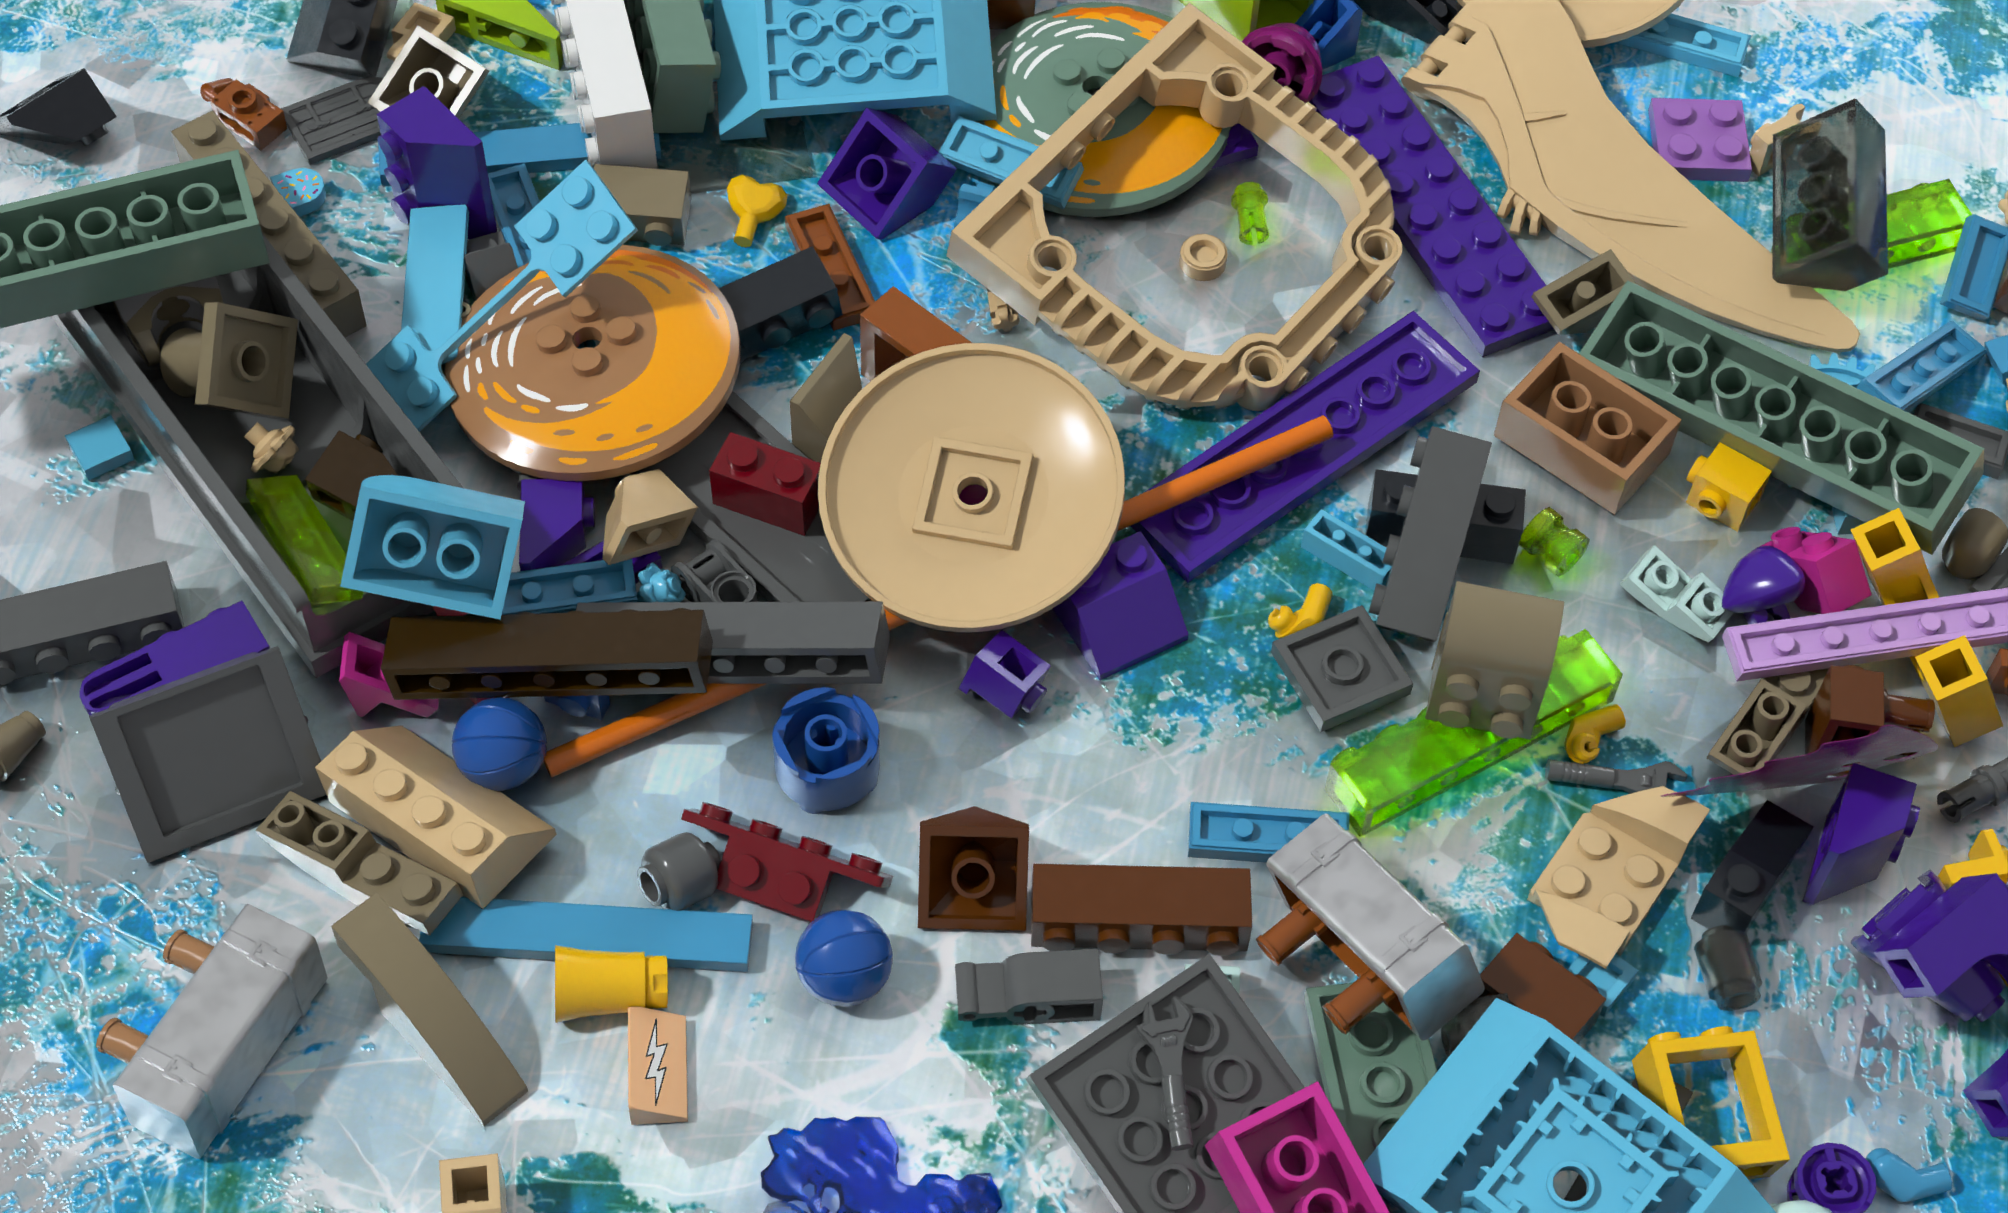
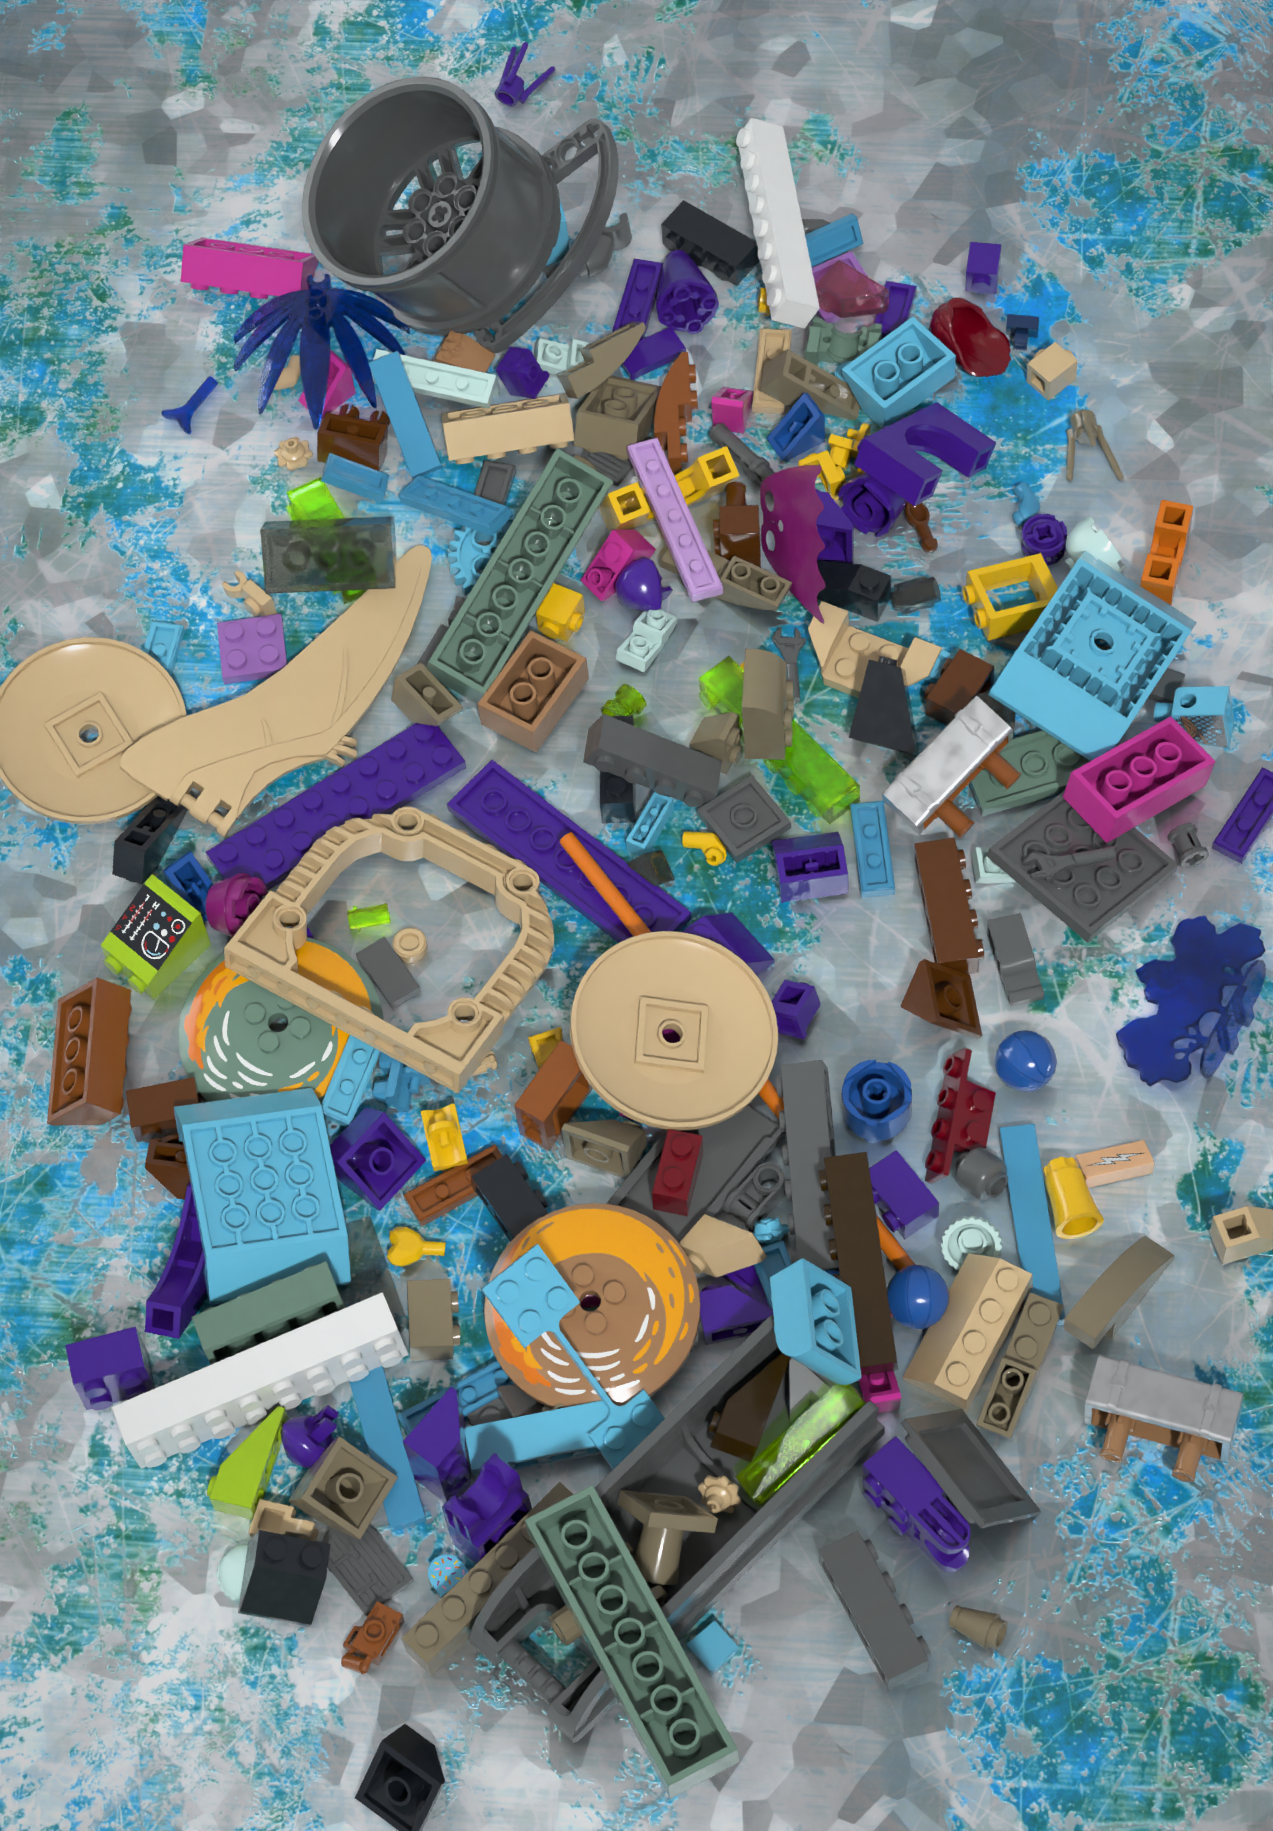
camera: 90 degrees left, 5 degrees up
none -> dark purple piece [280,1405,339,1468]
none -> dark grey tile [356,936,421,1009]
none -> yellow hips [421,1103,468,1172]
none -> dark purple brick [442,1453,532,1564]
none -> clear smoke slope [627,850,675,886]
none -> dark purple slope [771,832,849,903]
none -> black slope [849,656,919,756]
none -> dark purple brick [869,1150,939,1240]
none -> reddish brown piece [904,502,938,553]
none -> light aqua hat [941,1215,1003,1270]

